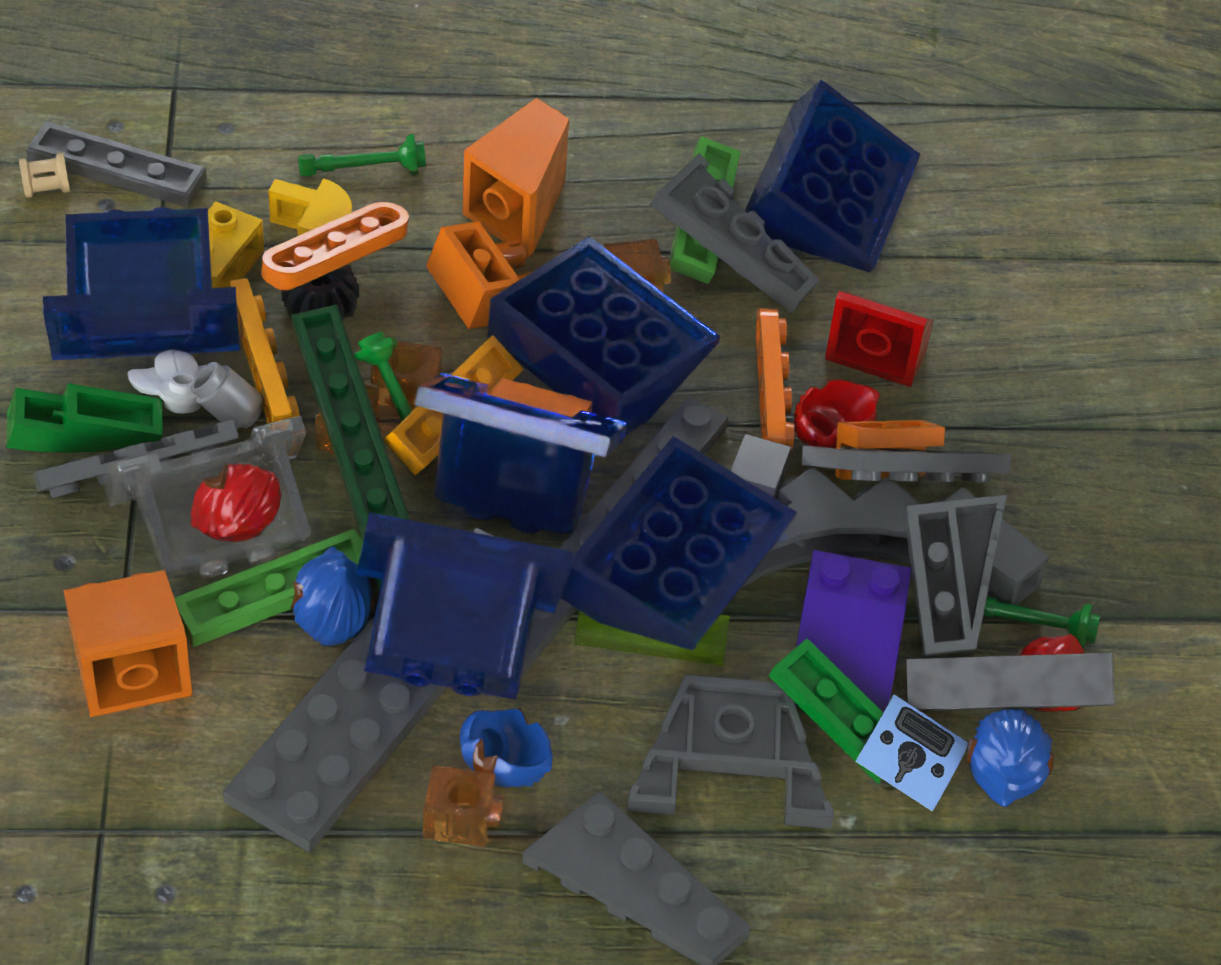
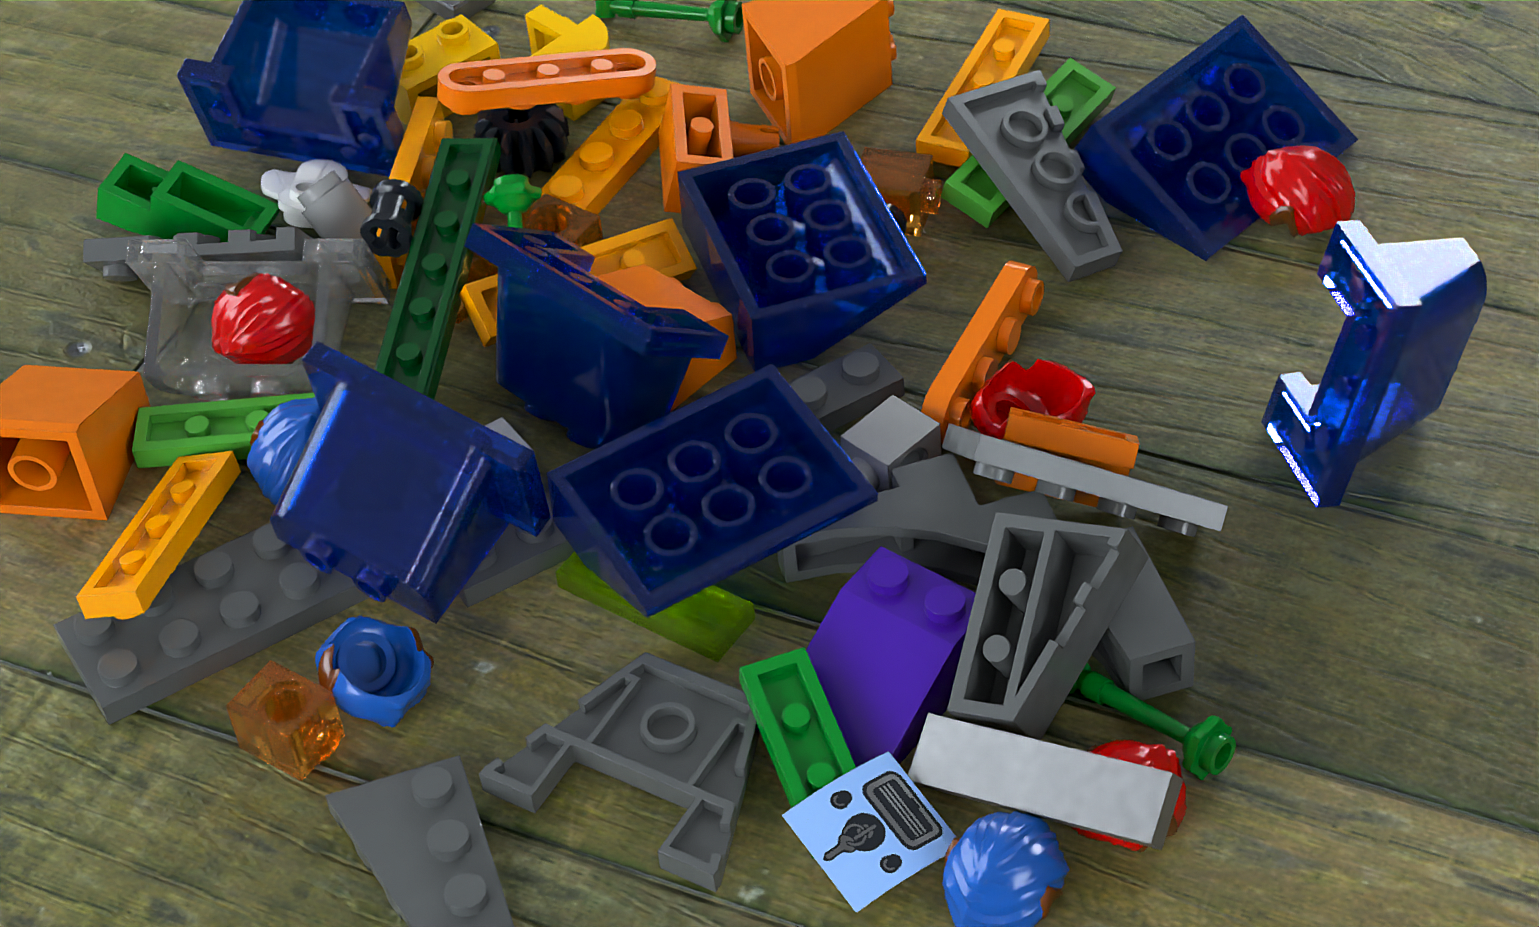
camera: 35 degrees right, 5 degrees down
red slope [825,291,934,387] -> none
none -> light orange plate [76,451,241,620]
none -> black bush [360,179,423,257]
none -> light orange plate [529,76,684,237]
none -> light orange plate [916,8,1050,167]
none -> red hair [1240,145,1356,238]
none -> clear blue windscreen [1261,220,1487,508]

